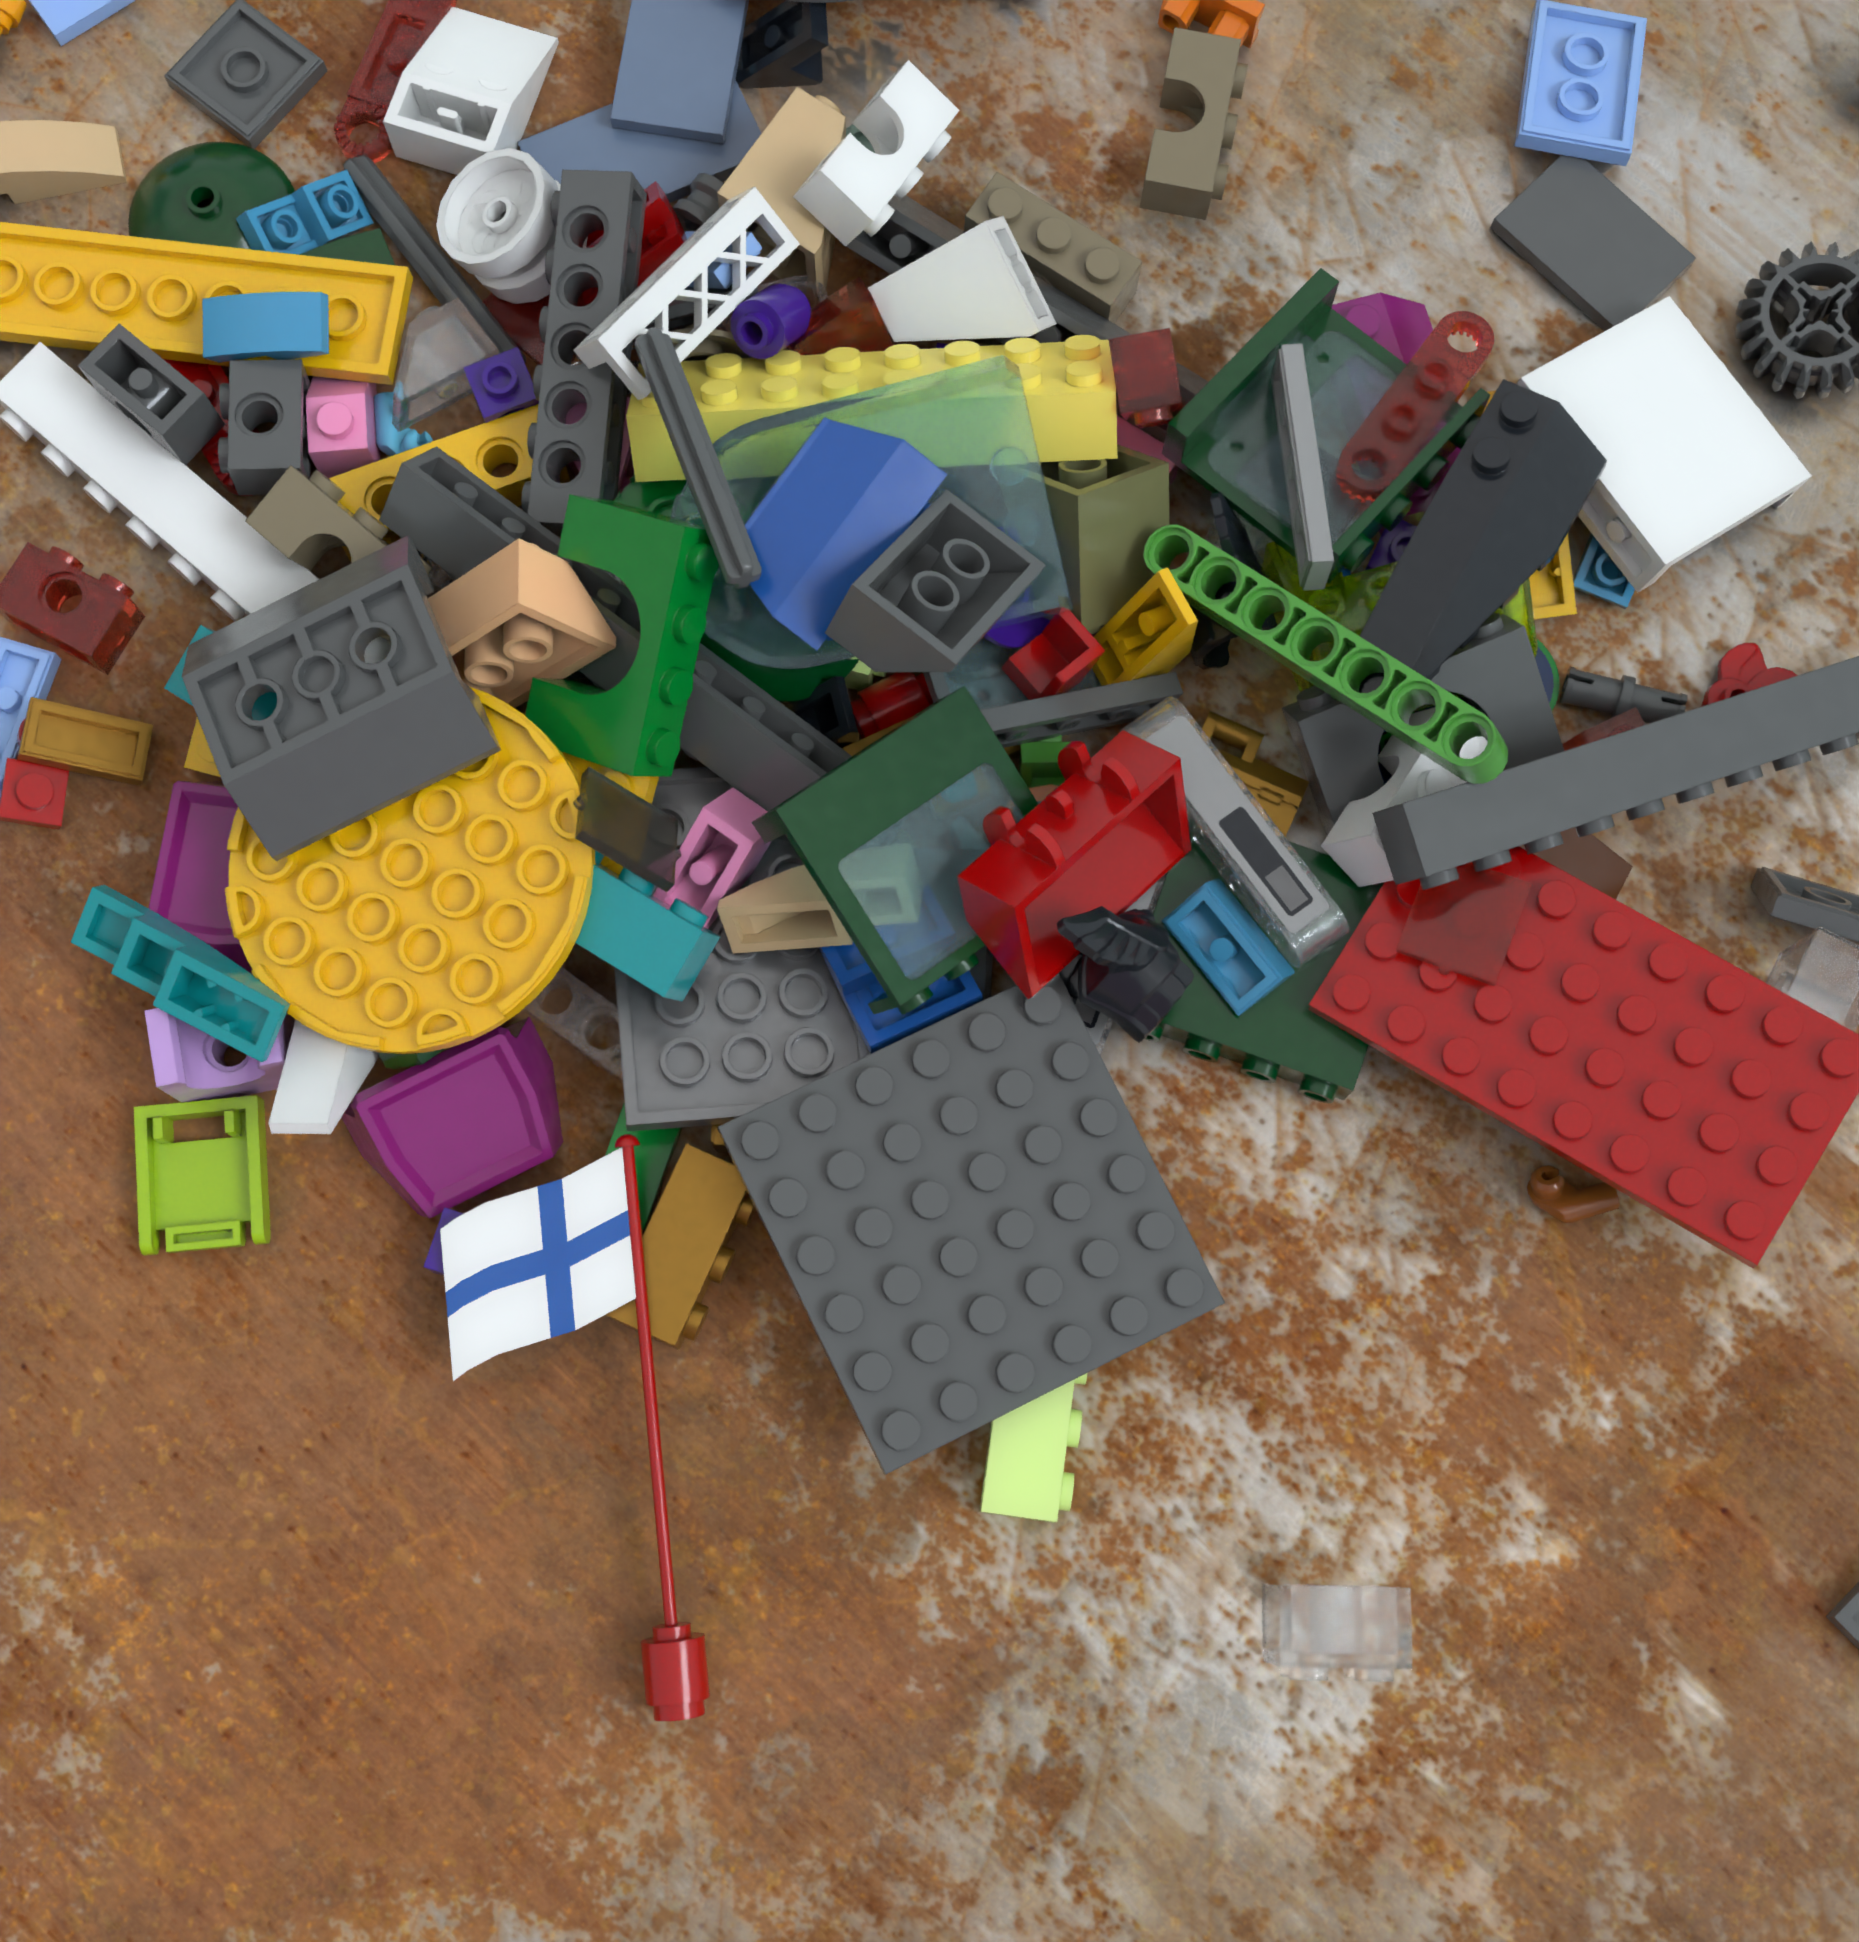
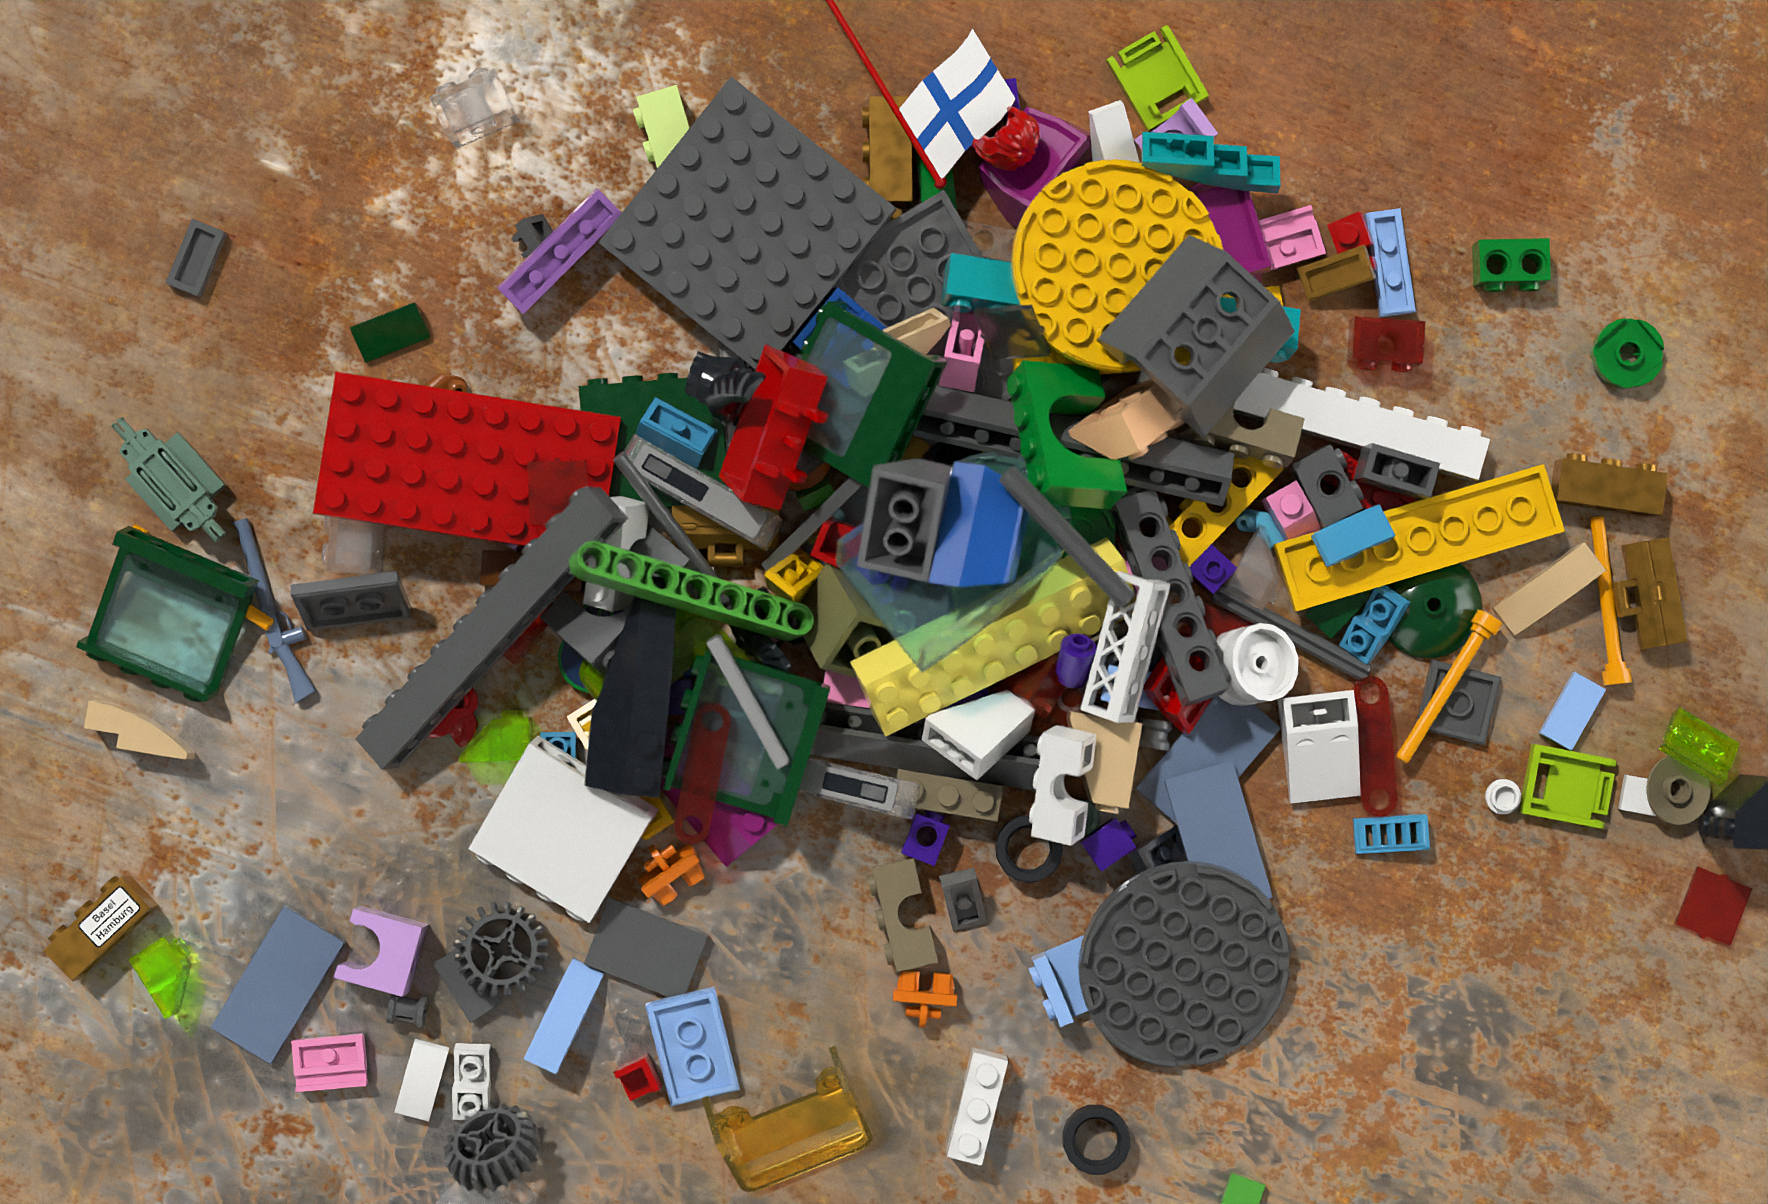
camera: 160 degrees right, 10 degrees up
clear red brick [1108,328,1184,428] -> none
dark grey pin [1560,667,1688,723] -> none
none -> dark green slope [350,302,431,363]
none -> clear neon green slope [459,710,533,763]
none -> medium lavender fence [497,188,621,314]
none -> dark grey tile [512,214,553,258]
none -> light blue slope [524,958,605,1074]
none -> dark grey bar [613,452,732,610]
none -> red panel [613,1053,663,1101]
none -> orange hips [638,842,705,906]
none -> beam [753,747,921,819]
none -> dark purple brick [901,810,949,866]
none -> flat silver slope [939,868,987,931]
none -> red hair [972,106,1040,171]
none -> black tyre [995,815,1063,883]
none -> dark purple brick [1079,817,1137,872]
none -> bright pink plate [1259,205,1326,273]
none -> light orange piece [1396,609,1502,763]

